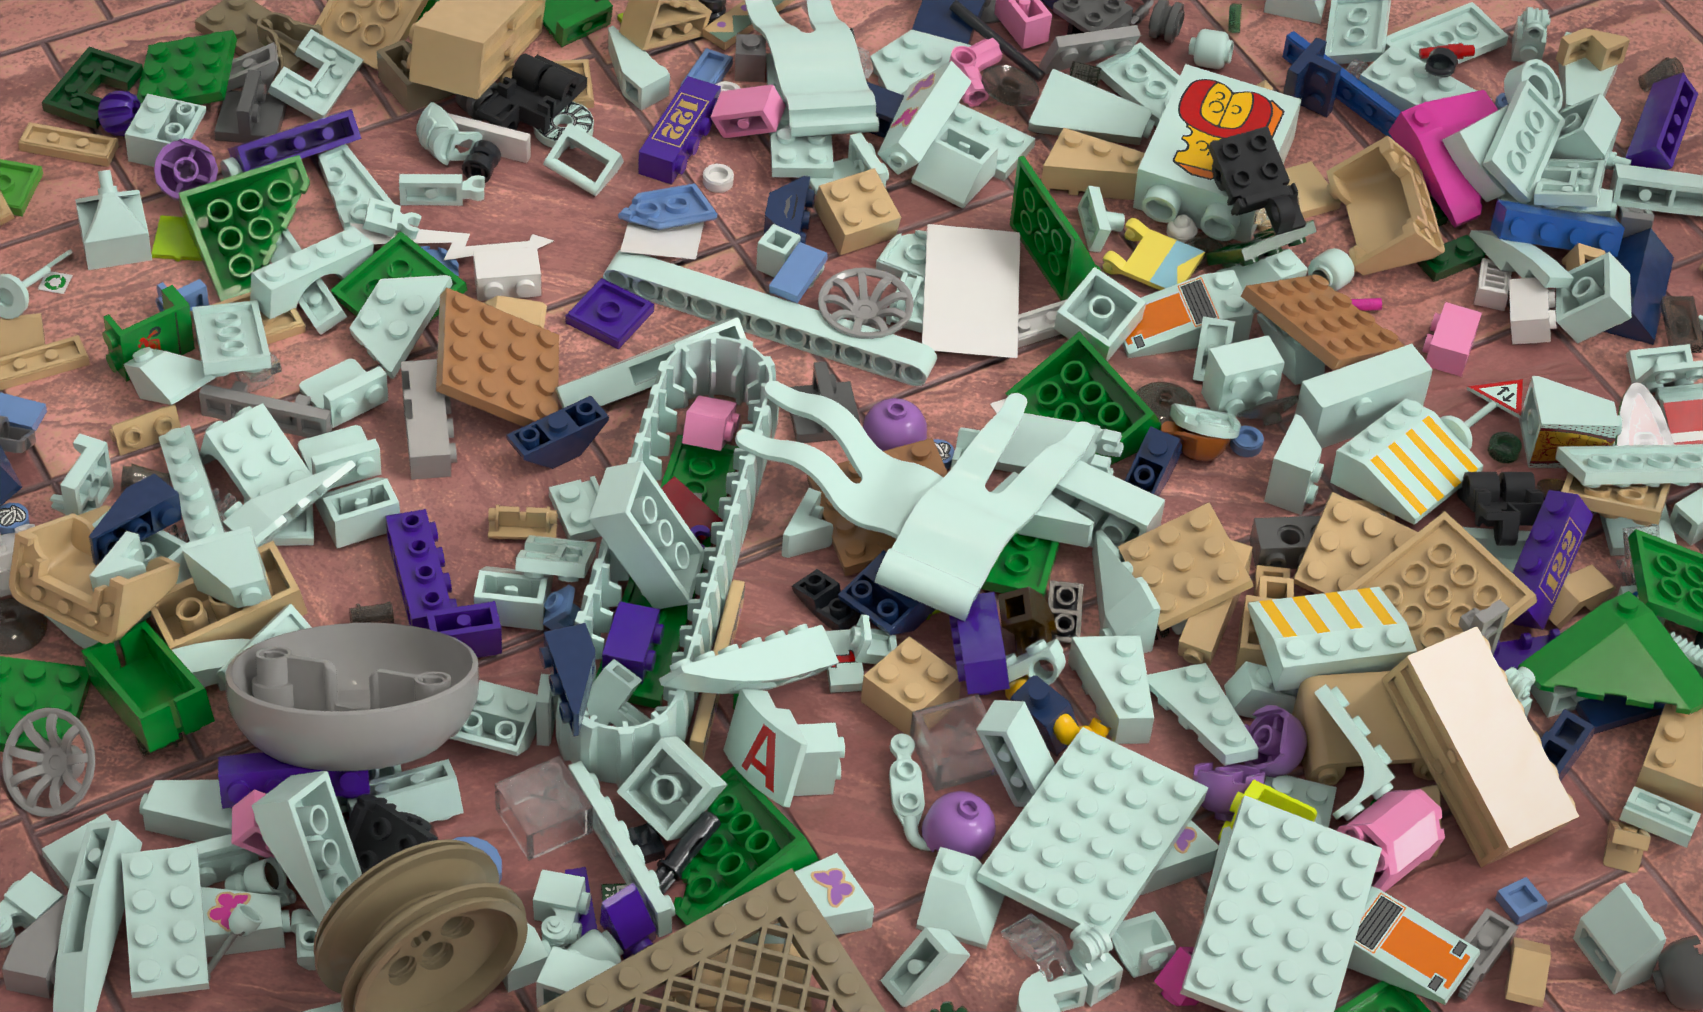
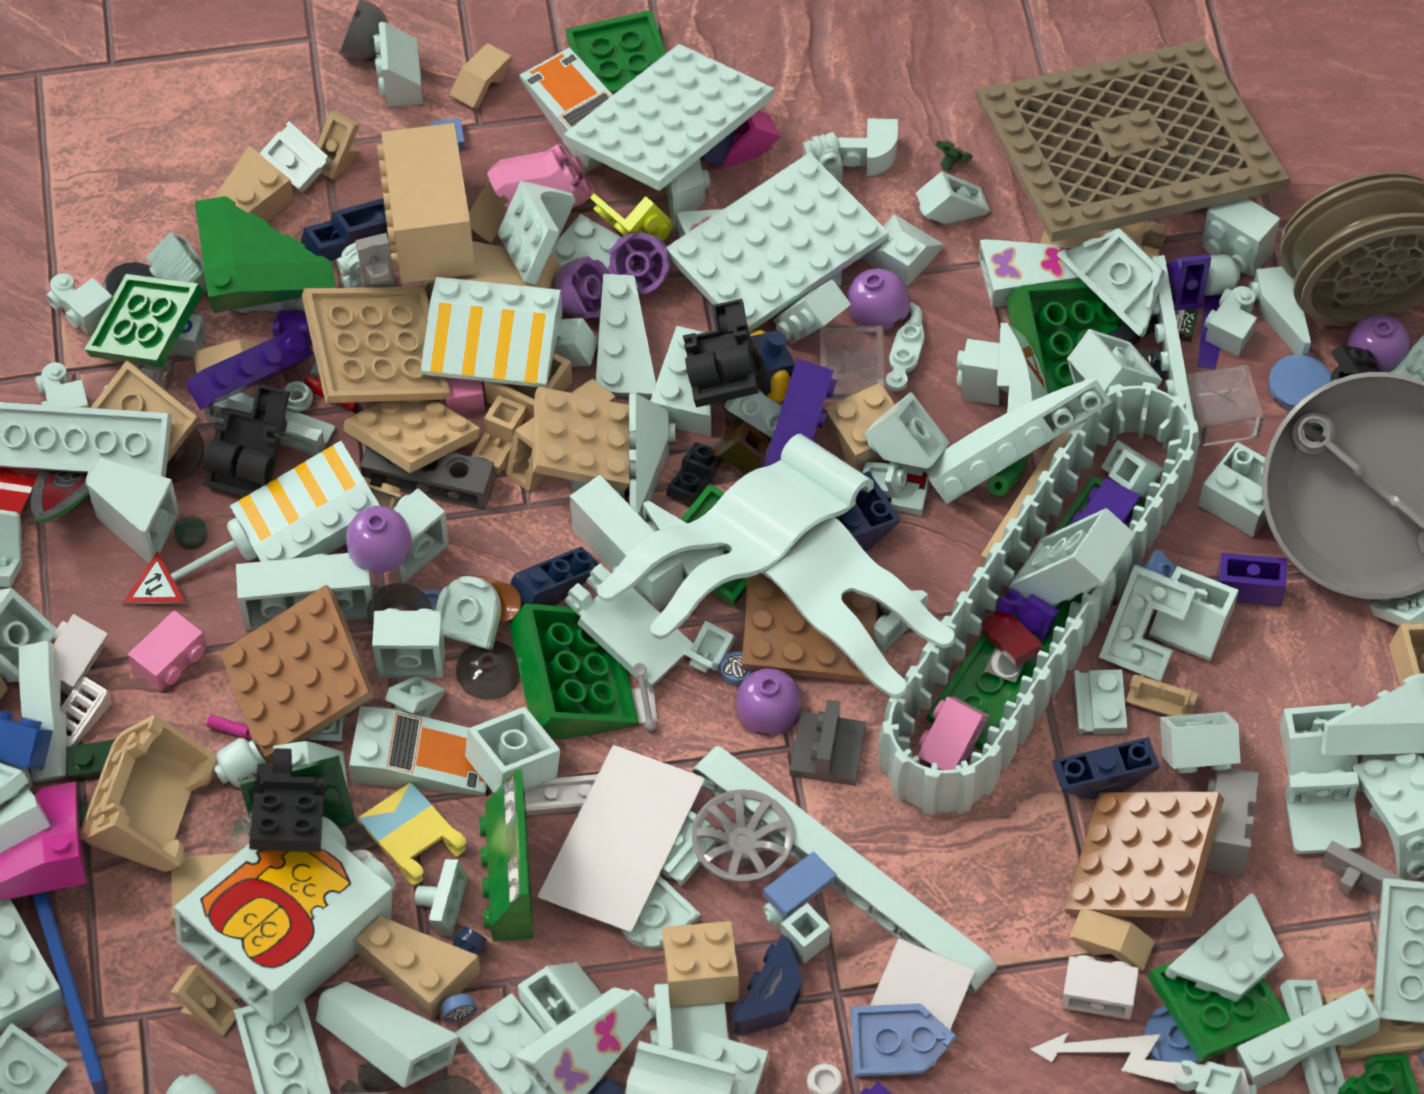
camera: 155 degrees left, 10 degrees up
light aqua bracket [299,359,388,428] -> none
clear smoke pin [349,602,394,624] -> none
dark purple brick [385,509,458,629] -> none
light aqua tile [536,674,555,746] -> none
dark blue slope [539,623,595,737] -> none
light aqua slope [555,317,746,409] -> none
dark purple tile [565,278,654,350] -> none
black slope [792,569,861,630] -> none
clear hinge [1001,913,1077,980] -> none
light aqua piece [1111,911,1176,978] -> none
dark blue bracket [1283,37,1342,118] -> none
light grey hinge [1458,908,1519,1001] -> none
none -> medium lavender cylinder [346,506,413,573]
none -> medium blue tile [440,993,477,1022]
none -> dark blue plate [453,925,488,957]
none -> light grey hinge [633,663,657,732]
none -> black plate [683,298,758,408]
none -> light aqua slope [864,392,950,469]
none -> light aqua wing [1057,228,1165,337]
none -> light aqua brick [1160,712,1241,773]

